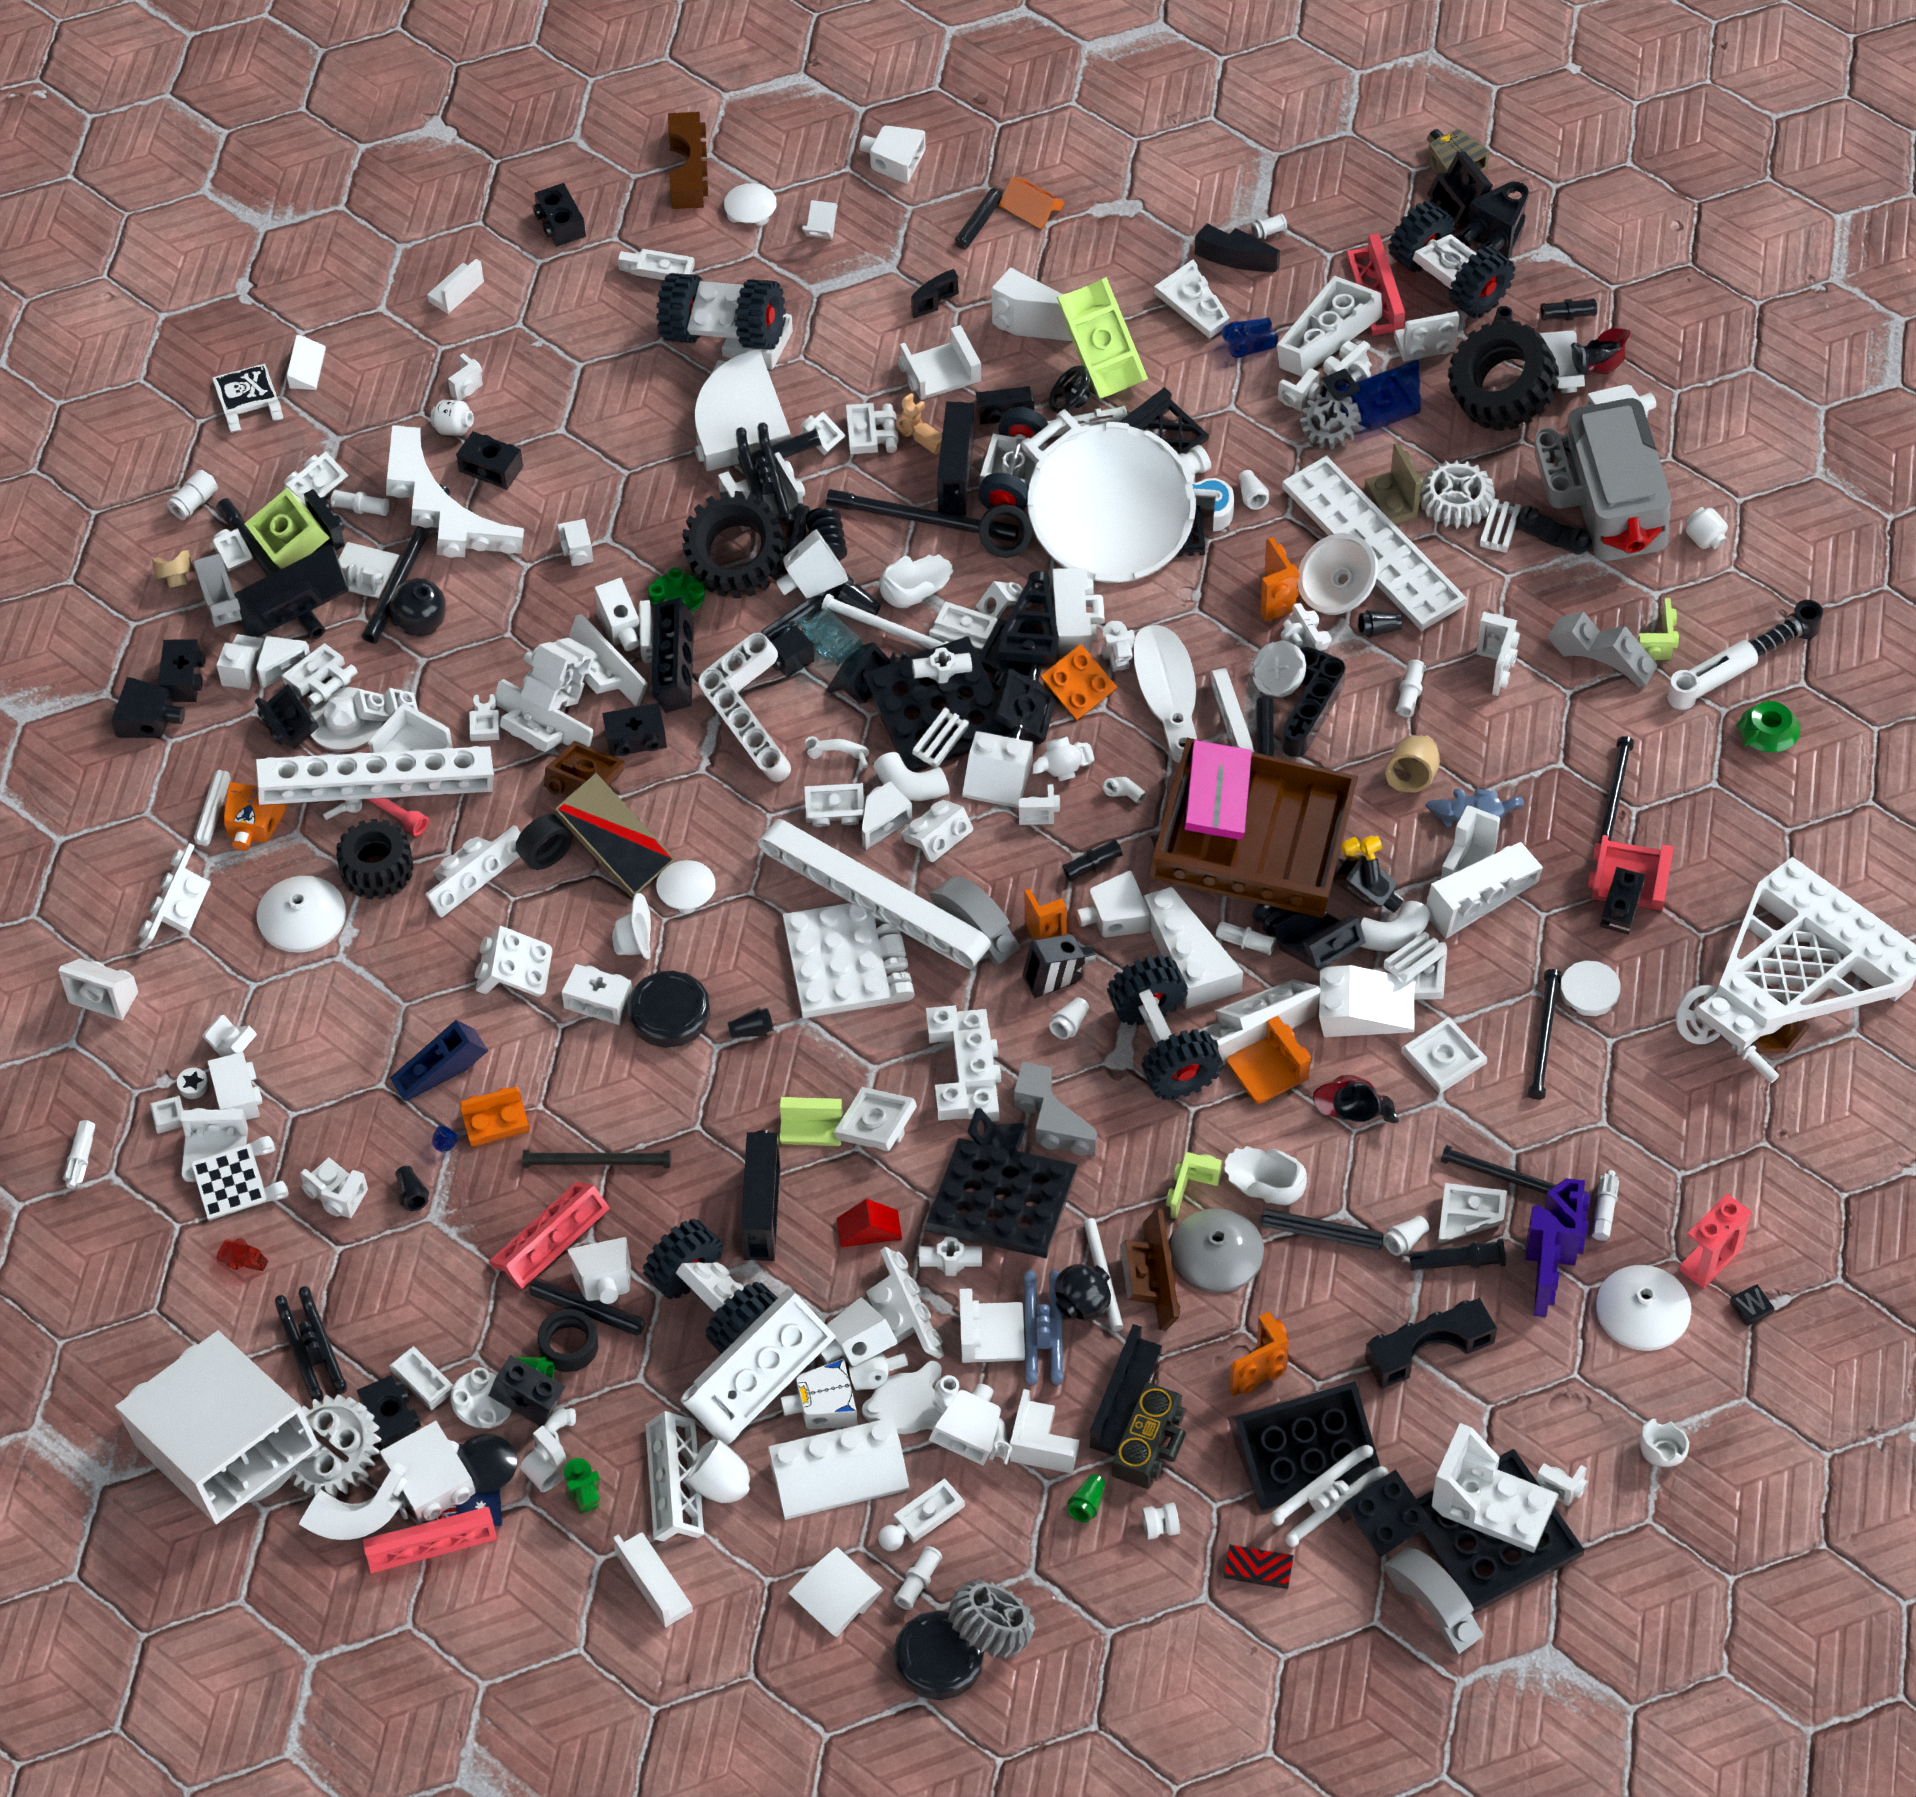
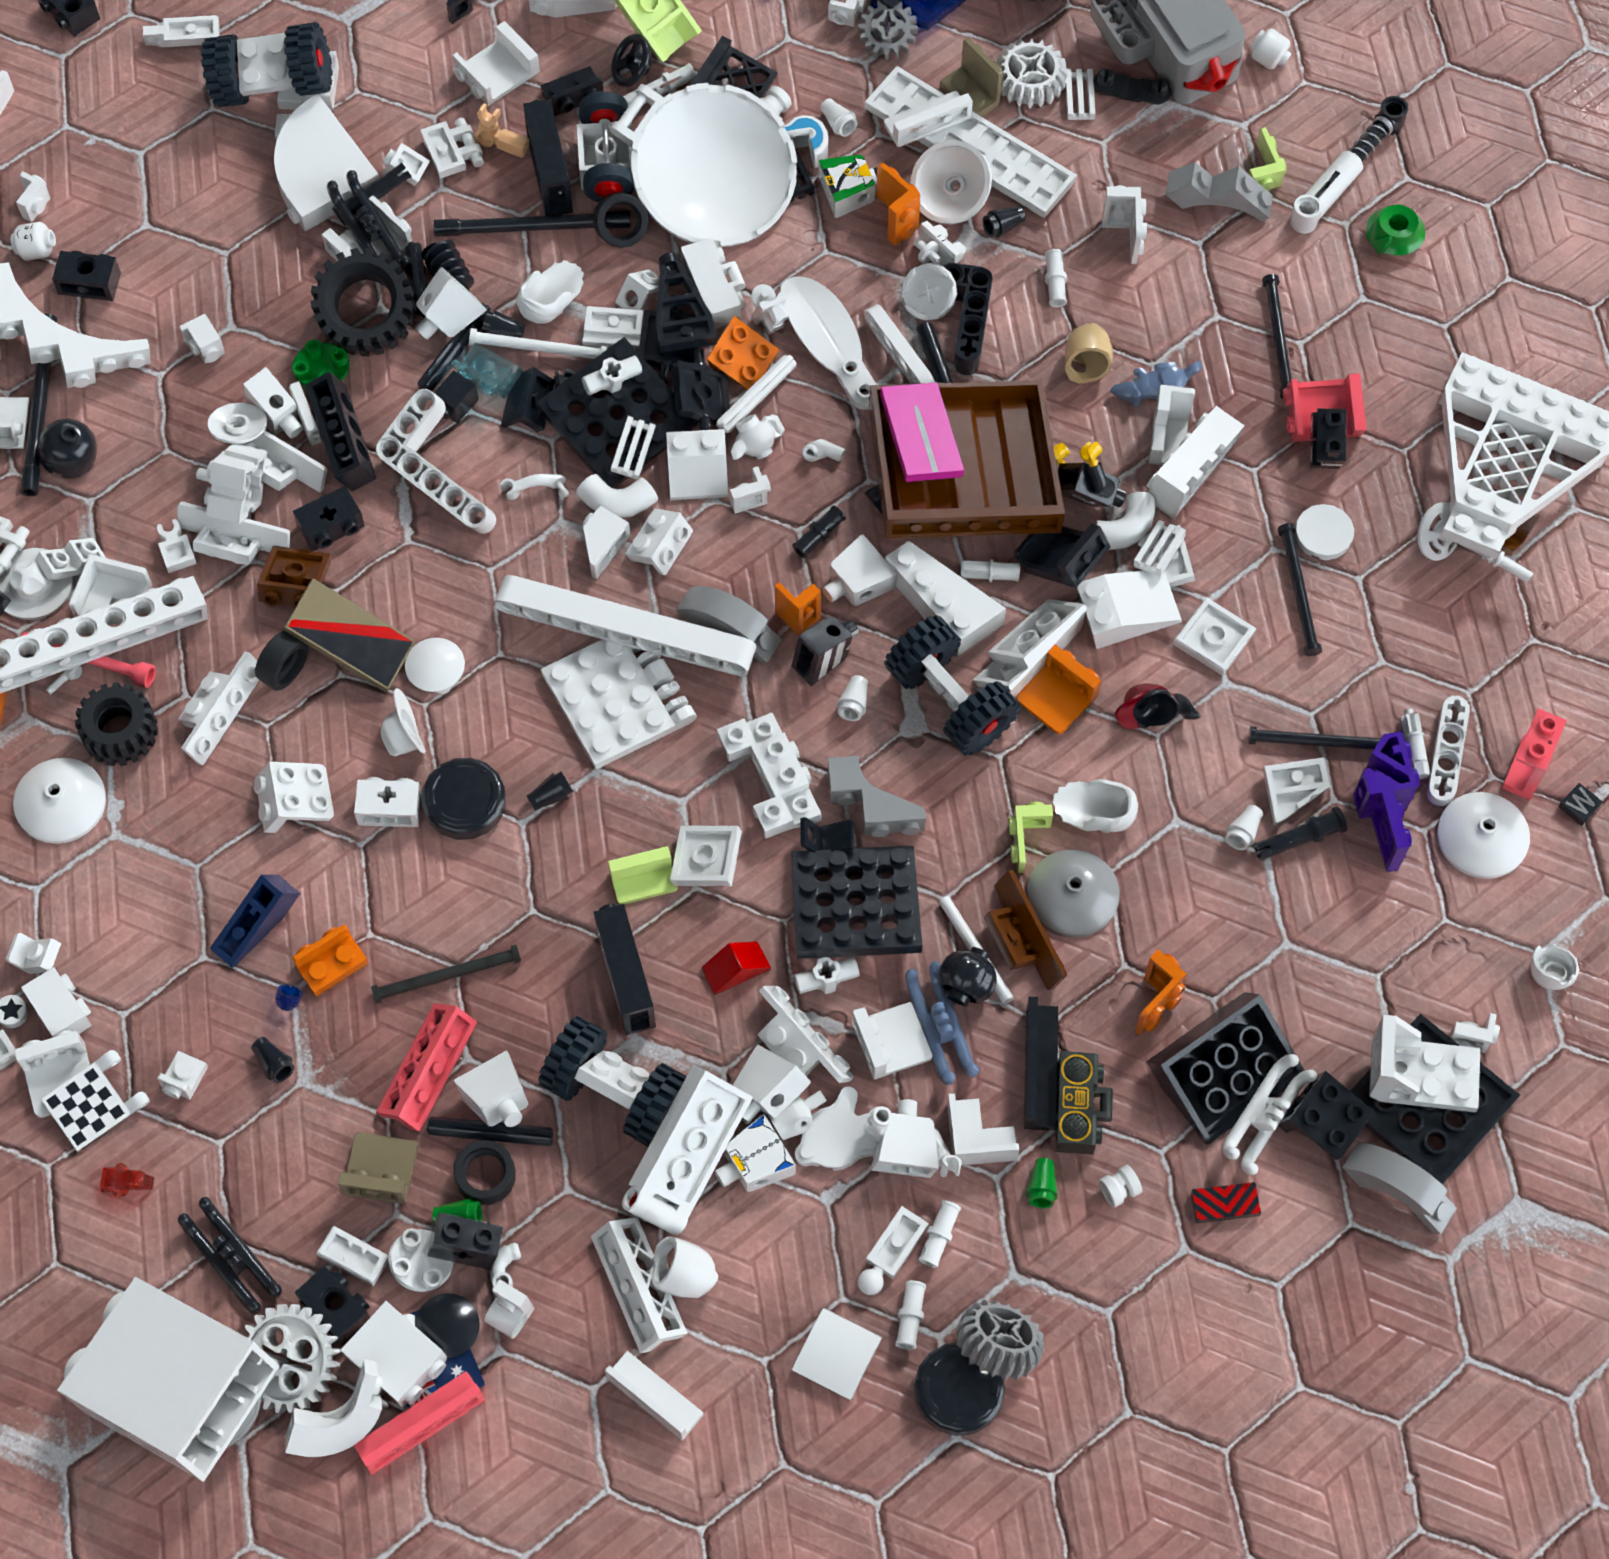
camera: 20 degrees left, 10 degrees up
white bracket [320,1170,368,1219] -> none
green hips [564,1458,600,1514] -> none
white slope [768,1417,910,1520] -> none
white bracket [805,783,864,827] -> none
black wheel [1252,904,1290,935] -> none
black axle [1261,1209,1384,1250] -> none
black arch [1365,1298,1497,1389] -> none
none -> white dish [208,403,267,444]
none -> dark tan bracket [338,1132,419,1204]
none -> white axle [716,355,797,433]
none -> torso [818,155,877,218]
none -> white panel [884,91,973,148]
none -> white pin [918,1200,961,1268]
none -> white beam [1427,696,1470,807]

